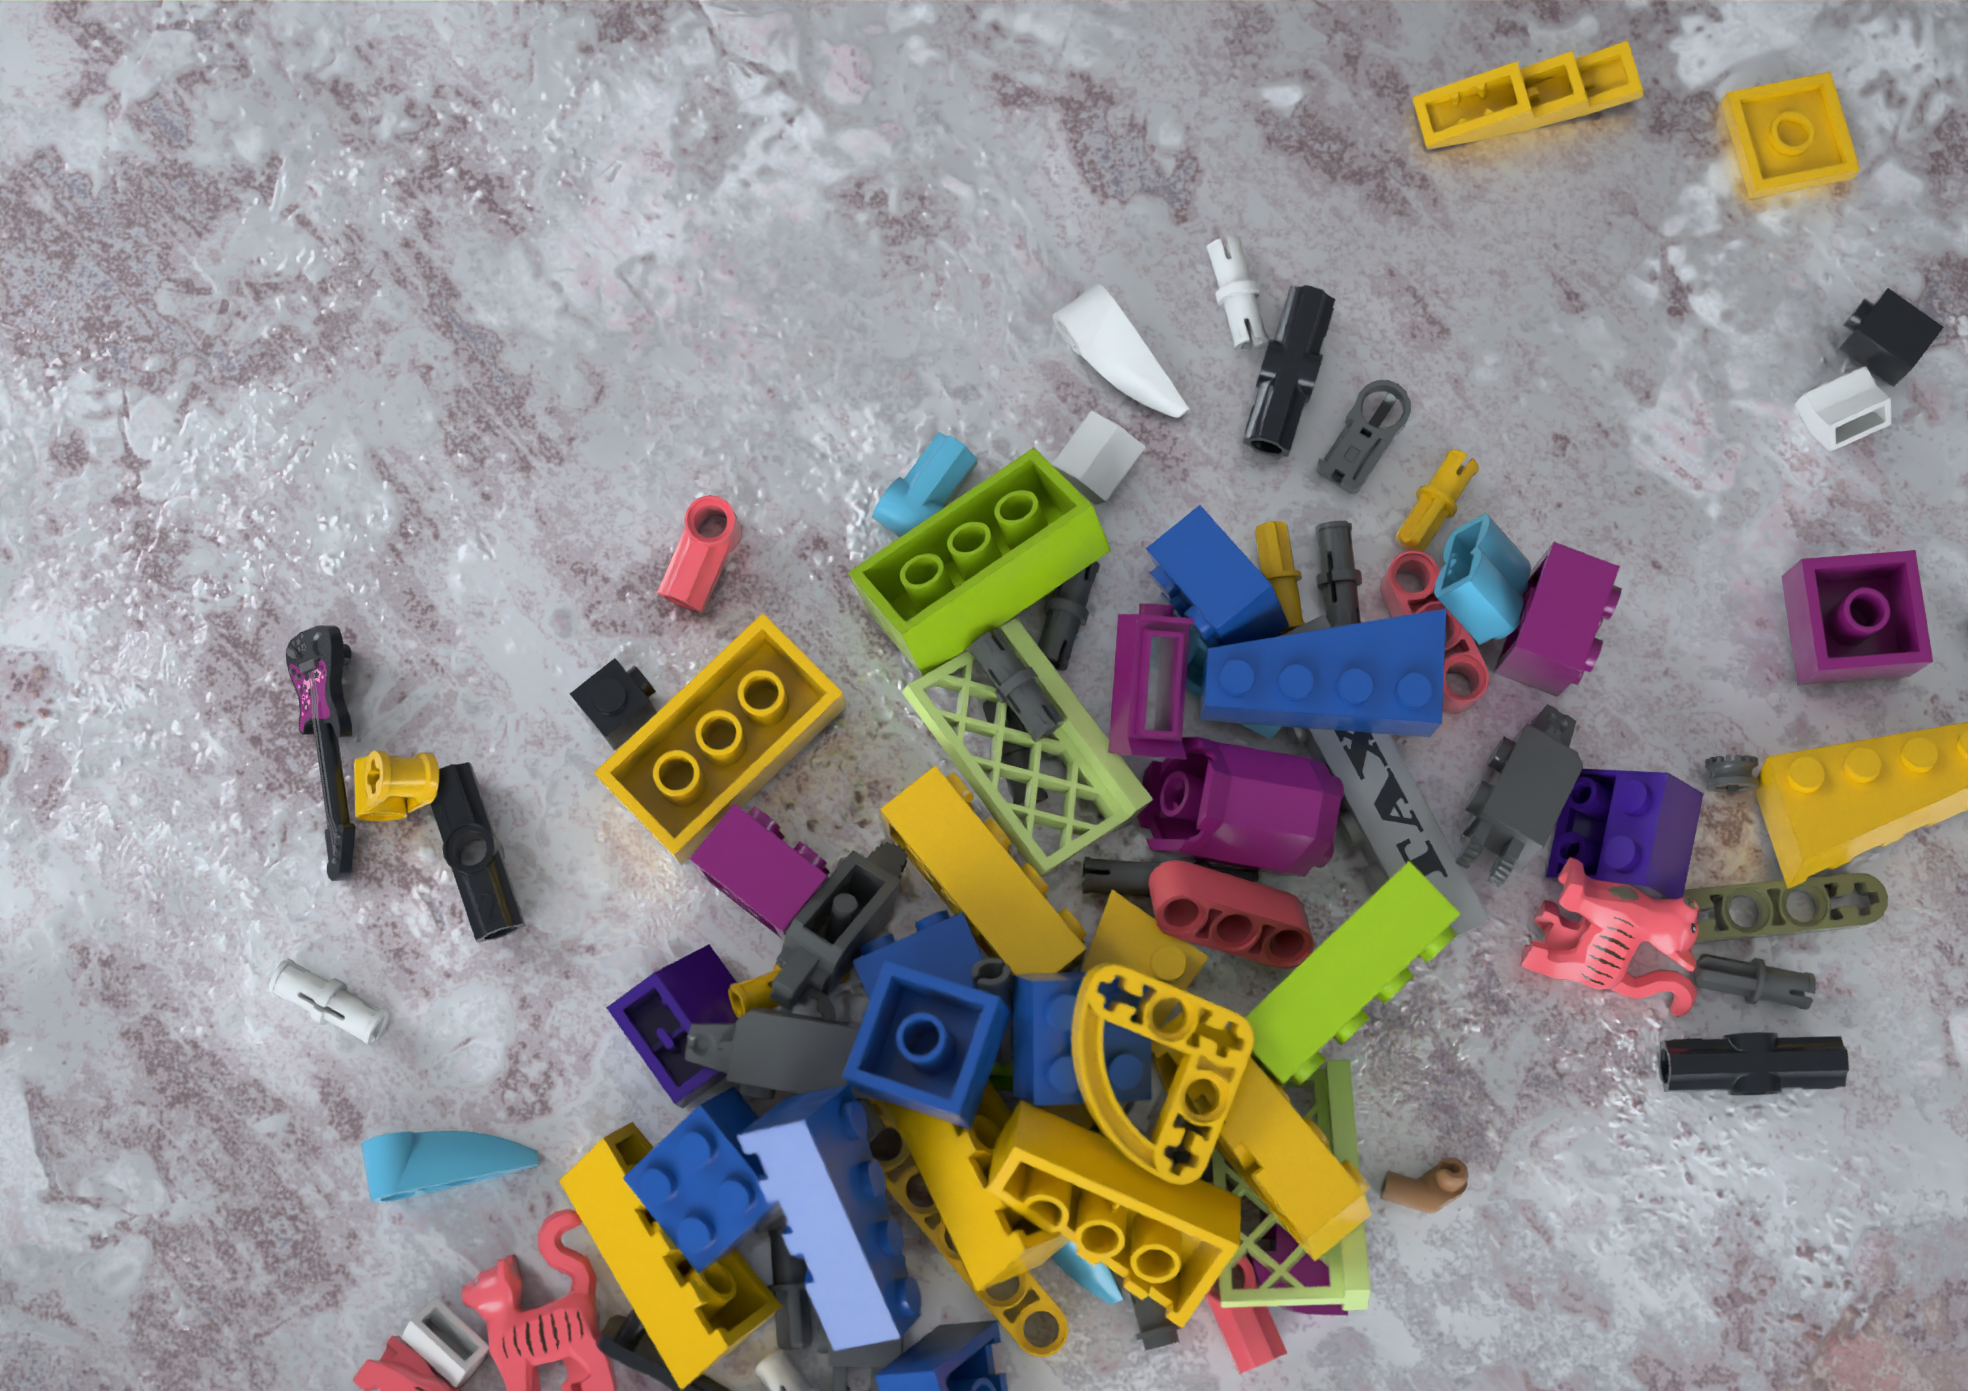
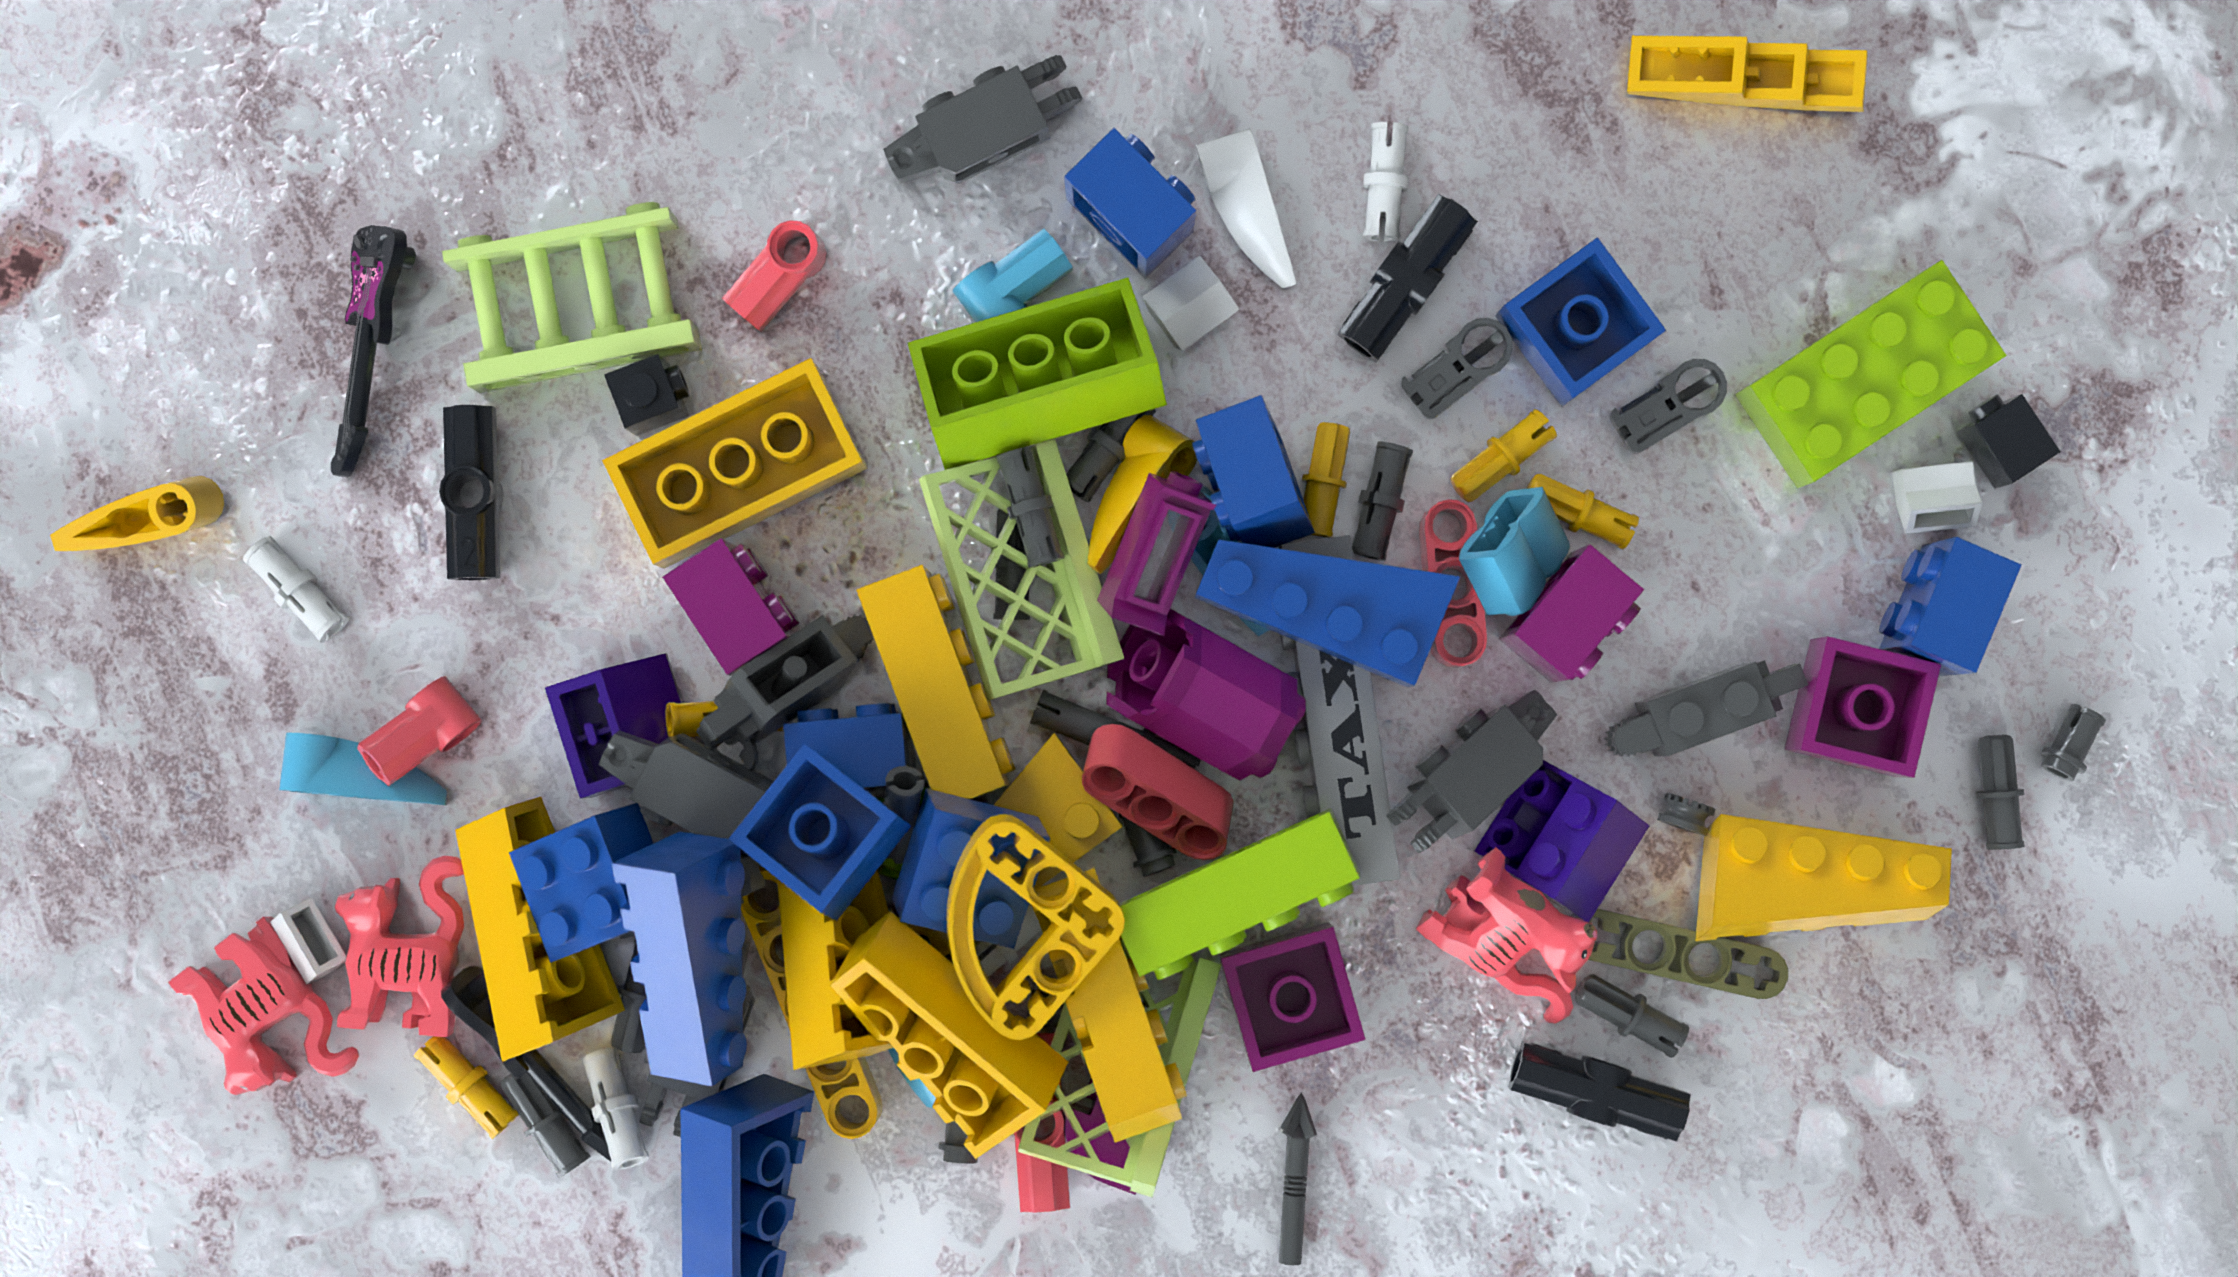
camera: 20 degrees right, 10 degrees up
yellow piece [354,750,439,821] -> none
medium nougat arm [1380,1157,1469,1214] -> none
yellow tile [1721,72,1860,200] -> none
none -> yellow piece [50,475,224,551]
none -> coral piece [357,676,482,786]
none -> yellowish green fence [442,202,702,393]
none -> dark grey hinge [883,55,1083,184]
none -> blue brick [1064,128,1197,279]
none -> yellow piece [1087,415,1197,575]
none -> dark grey pin [1118,813,1177,877]
none -> magenta brick [1218,922,1366,1072]
none -> dark grey piece [1279,1092,1317,1265]
none -> blue brick [1495,237,1666,407]
none -> yellow axle [1526,474,1639,550]
none -> dark grey hinge [1604,660,1808,757]
none -> dark grey piece [1609,359,1727,454]
none -> lime brick [1734,260,2007,489]
none -> blue brick [1879,537,2022,676]

